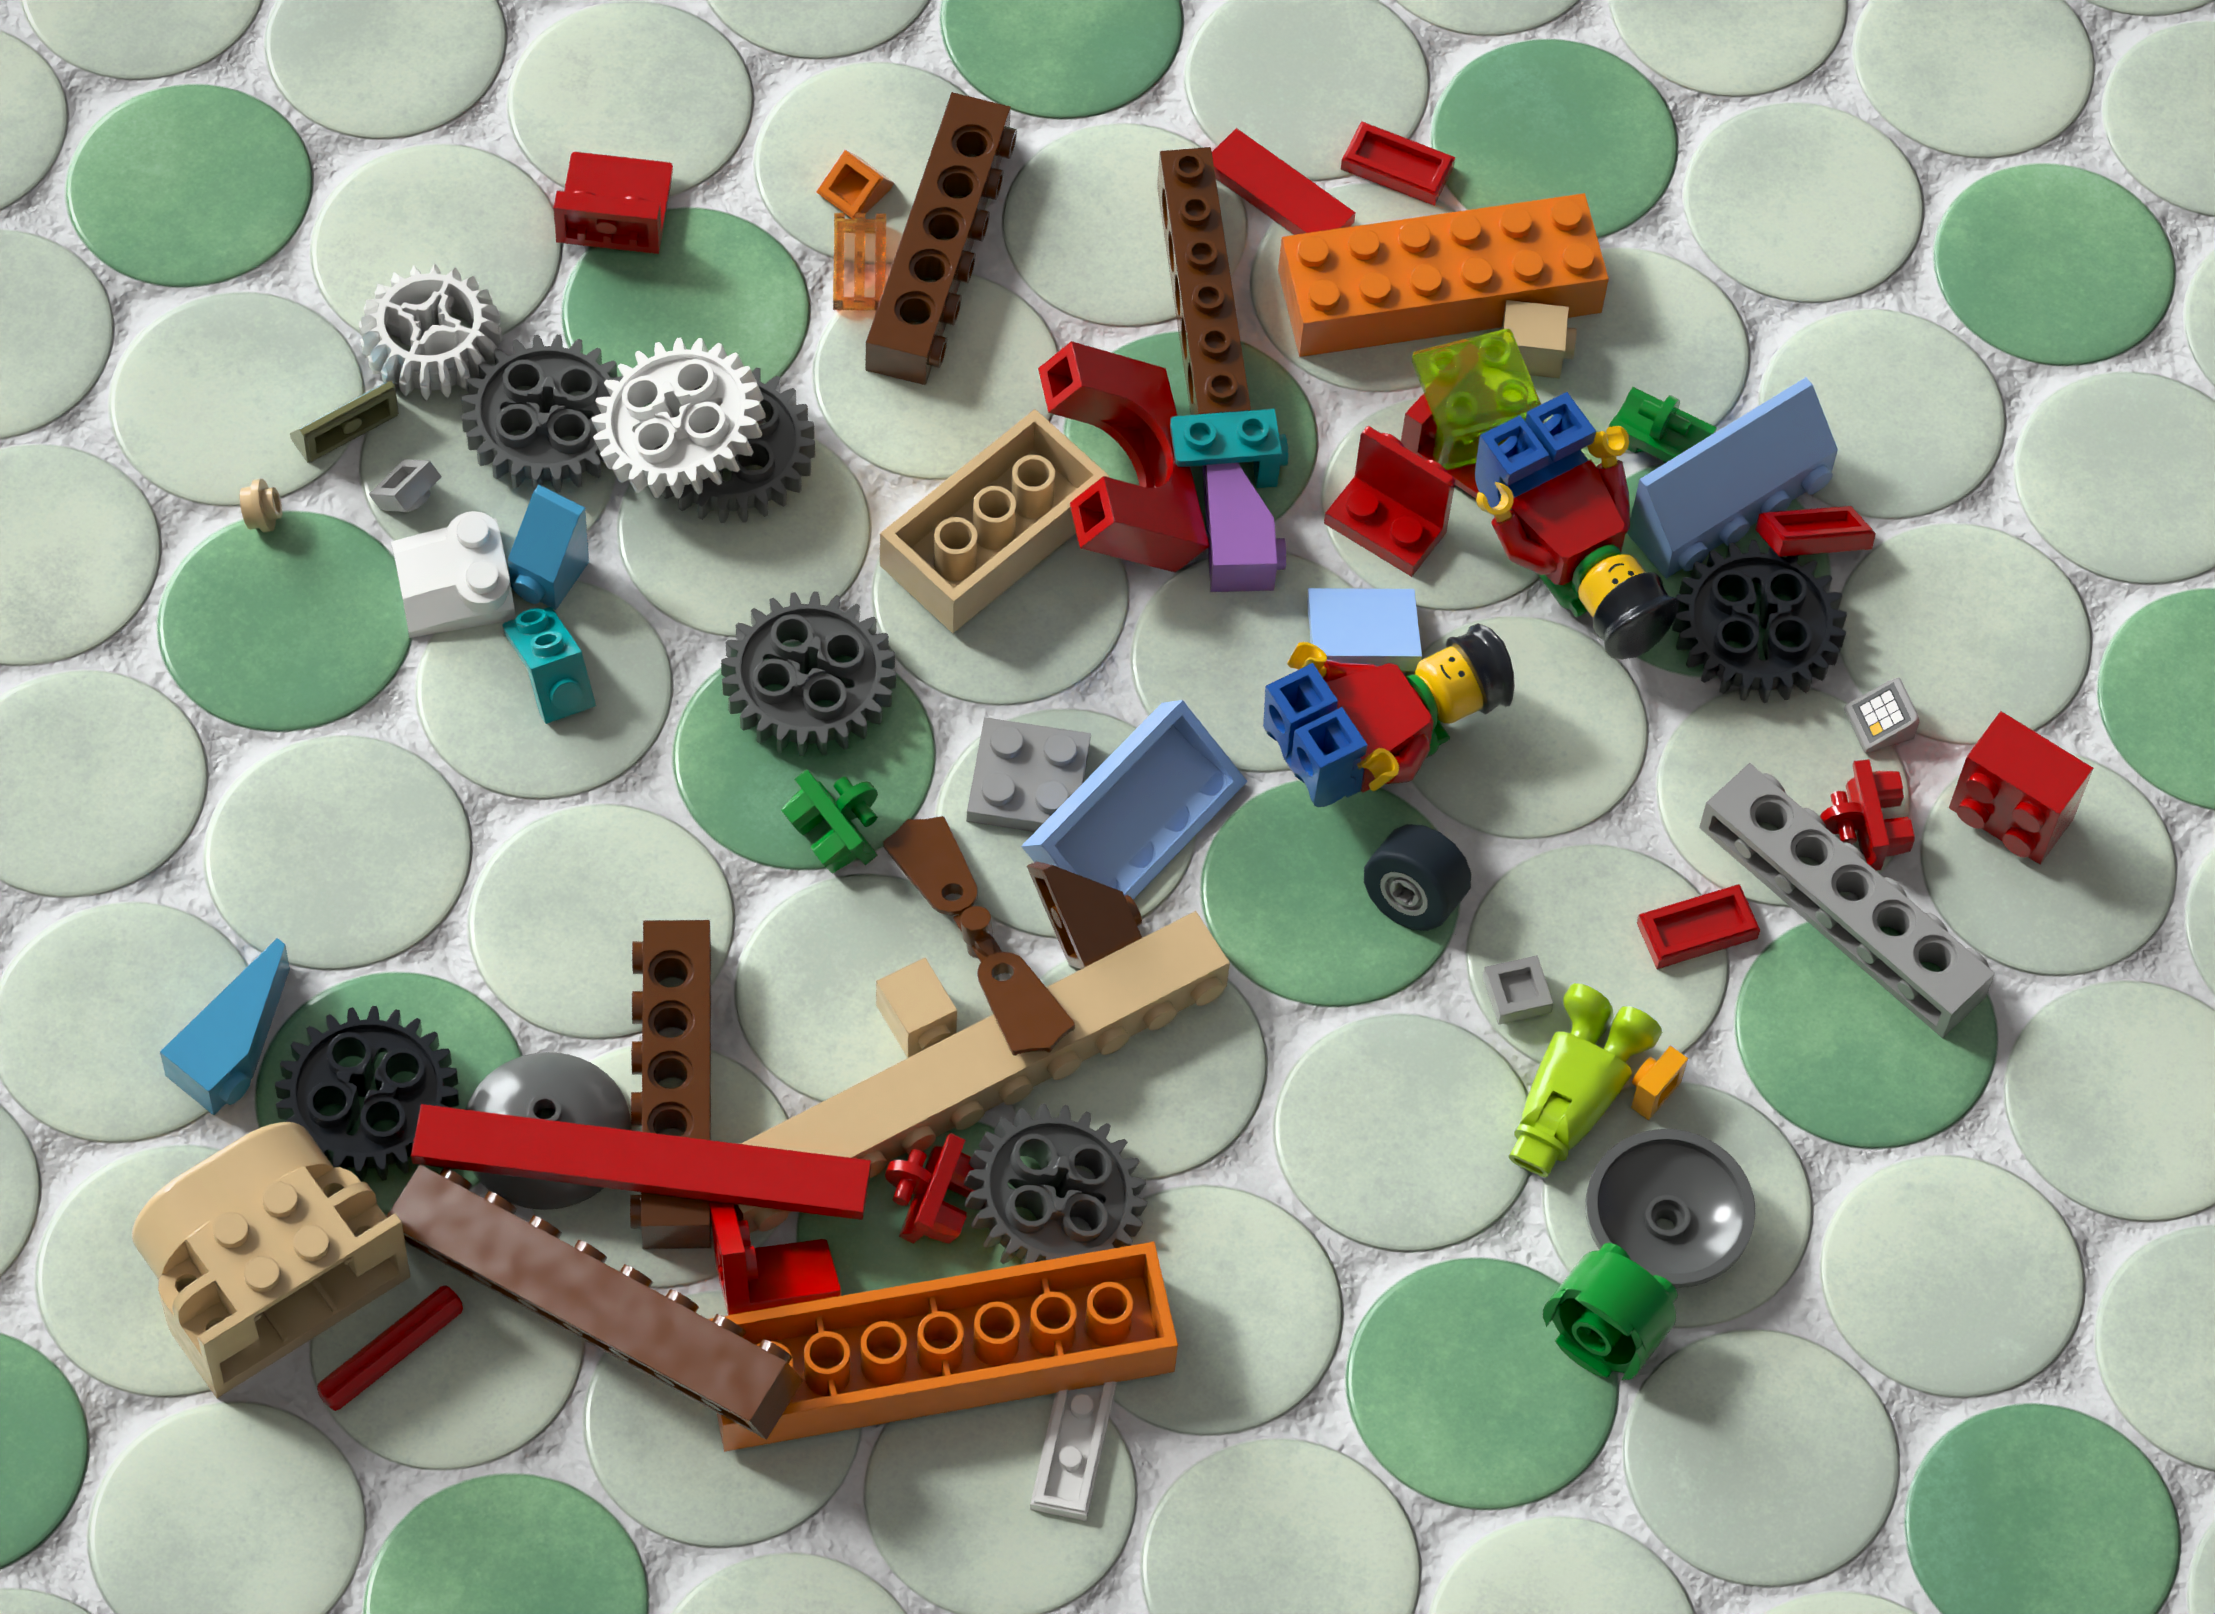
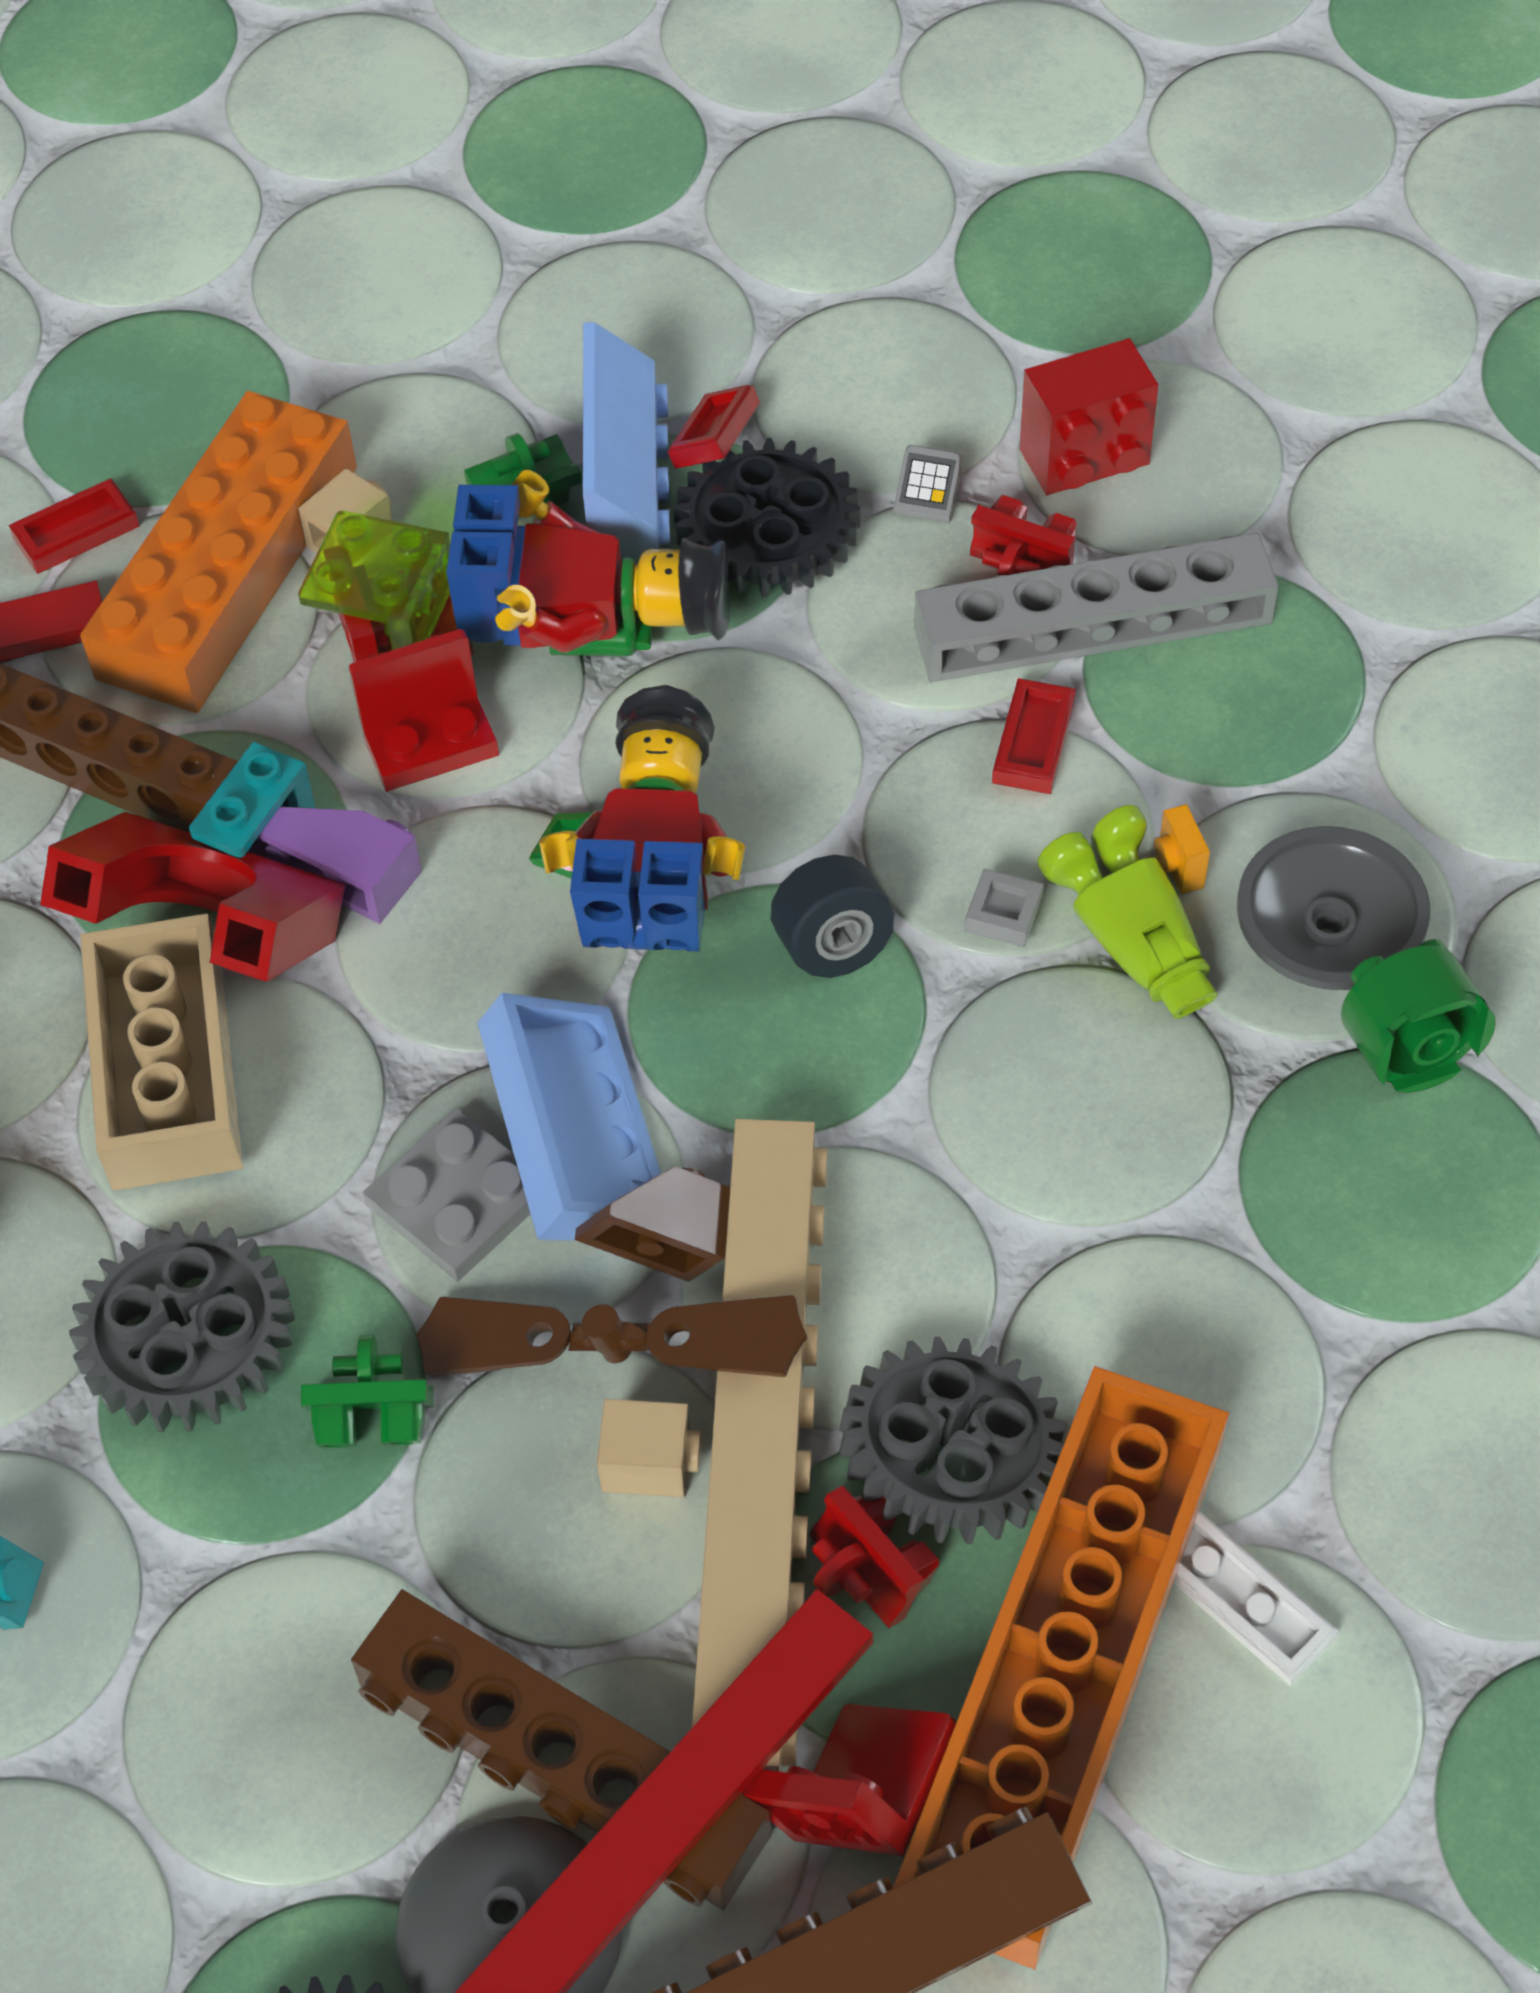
camera: 50 degrees left, 5 degrees down
light blue tile [1307,588,1422,671] -> none

